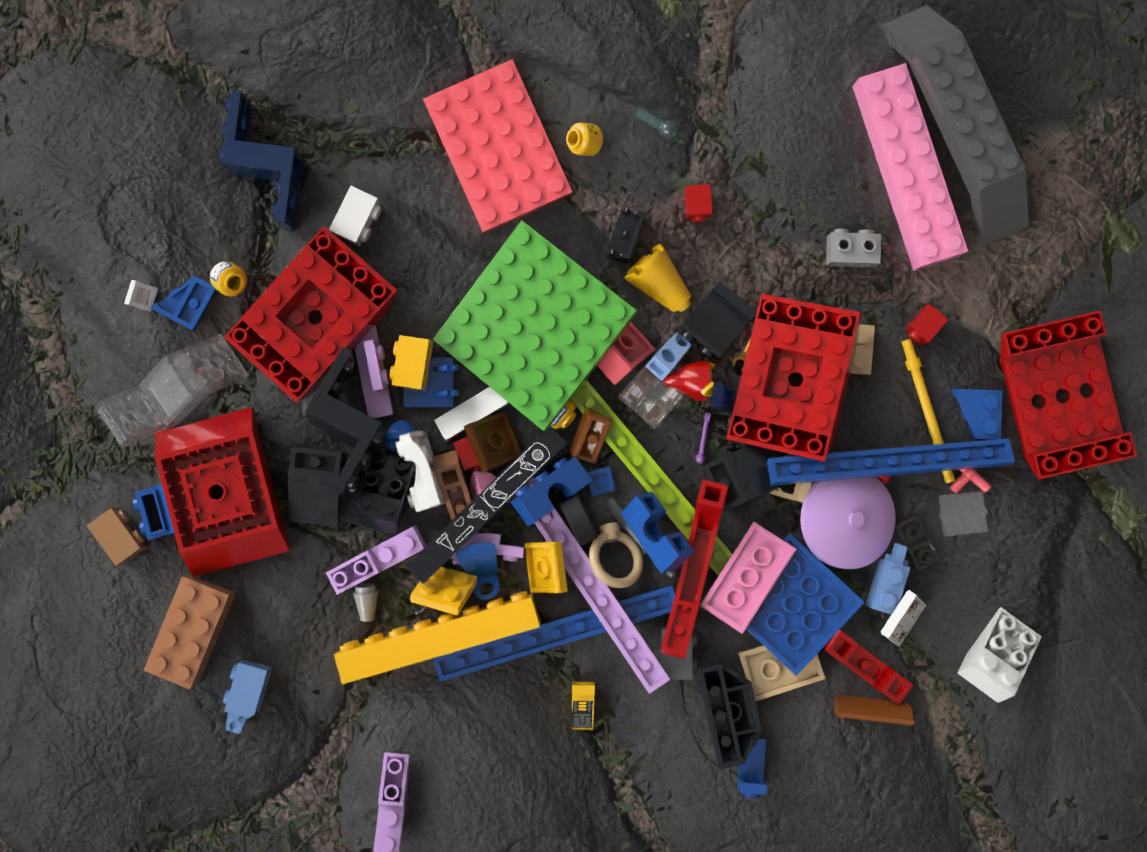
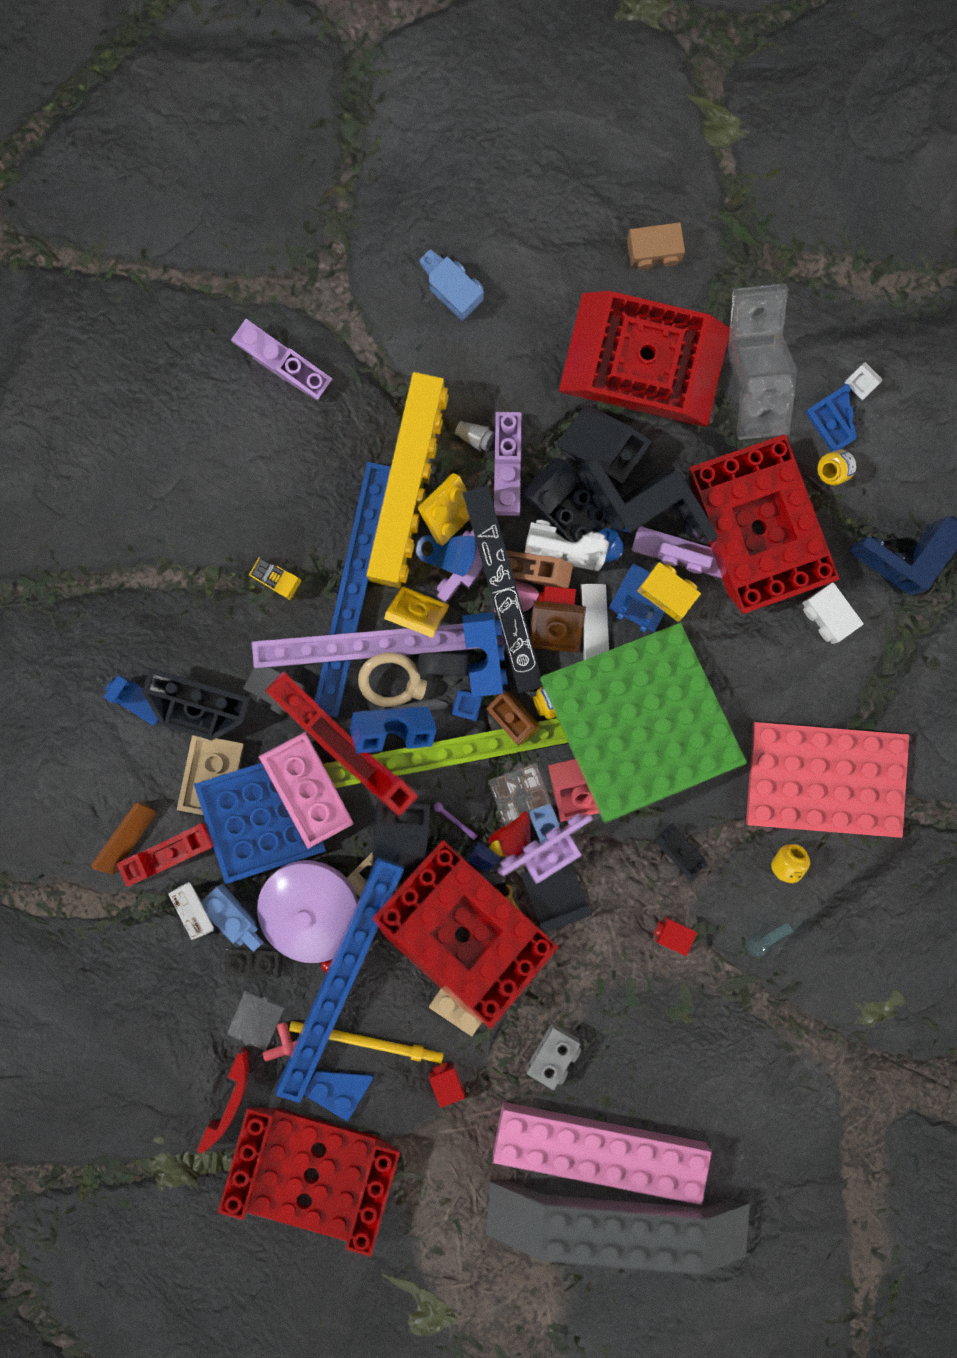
camera: 115 degrees right, 0 degrees up
blue window [133,484,174,540] -> none
nougat brick [143,574,236,689] -> none
yellow cone [624,244,691,313] -> none
white slope [958,607,1041,703] -> none
none -> red slope [197,1047,249,1154]
none -> lavender bracket [497,813,593,883]

